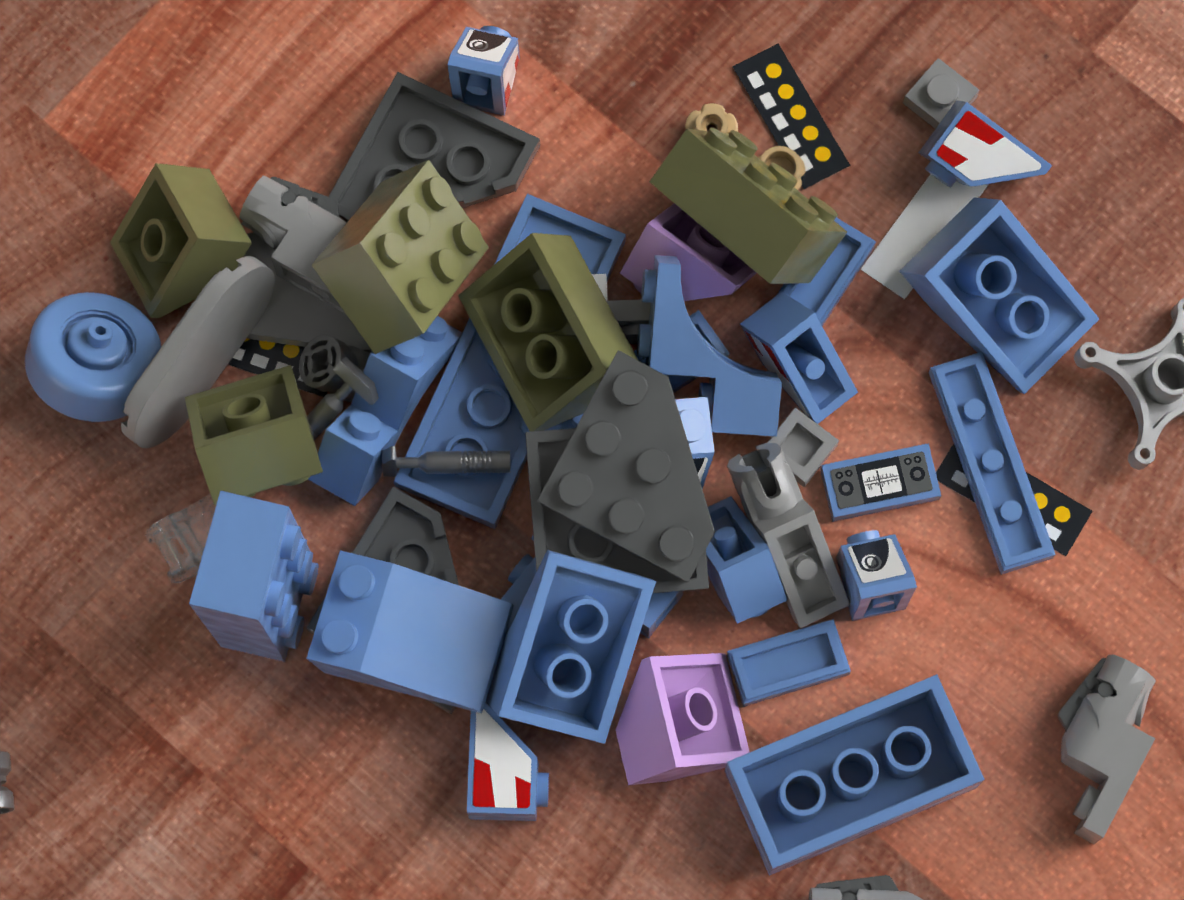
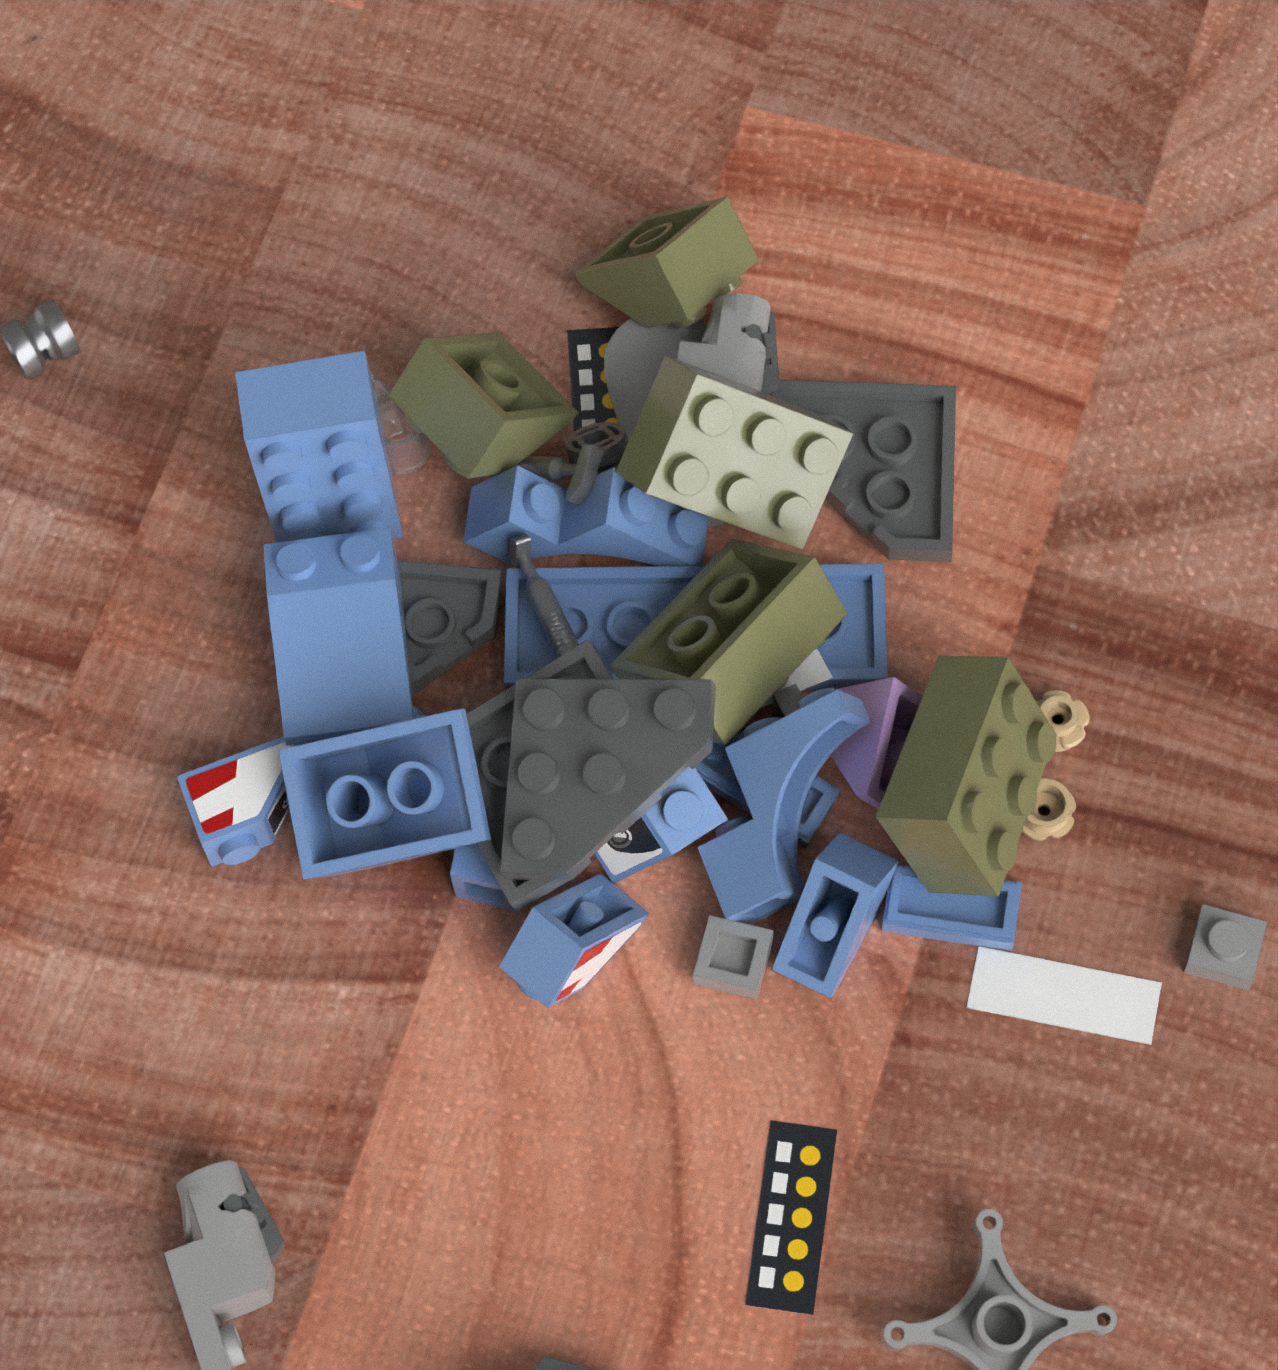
camera: 70 degrees right, 10 degrees down
medium blue wheel [25,292,162,422] -> none
light grey tile [121,256,275,448] -> none
medium blue slope [447,26,520,116] -> none
lavender slope [615,653,750,785] -> none
medium blue brick [724,674,985,876] -> none
light grey plate [727,442,850,628] -> none
medium blue tile [727,619,851,707] -> none
black sticker [732,43,851,189] -> none
tile [820,443,941,522] -> none
medium blue slope [836,530,917,621] -> none
medium blue slope [899,197,1099,394] -> none
slope [918,100,1052,188] -> none
medium blue tile [929,352,1056,575] -> none

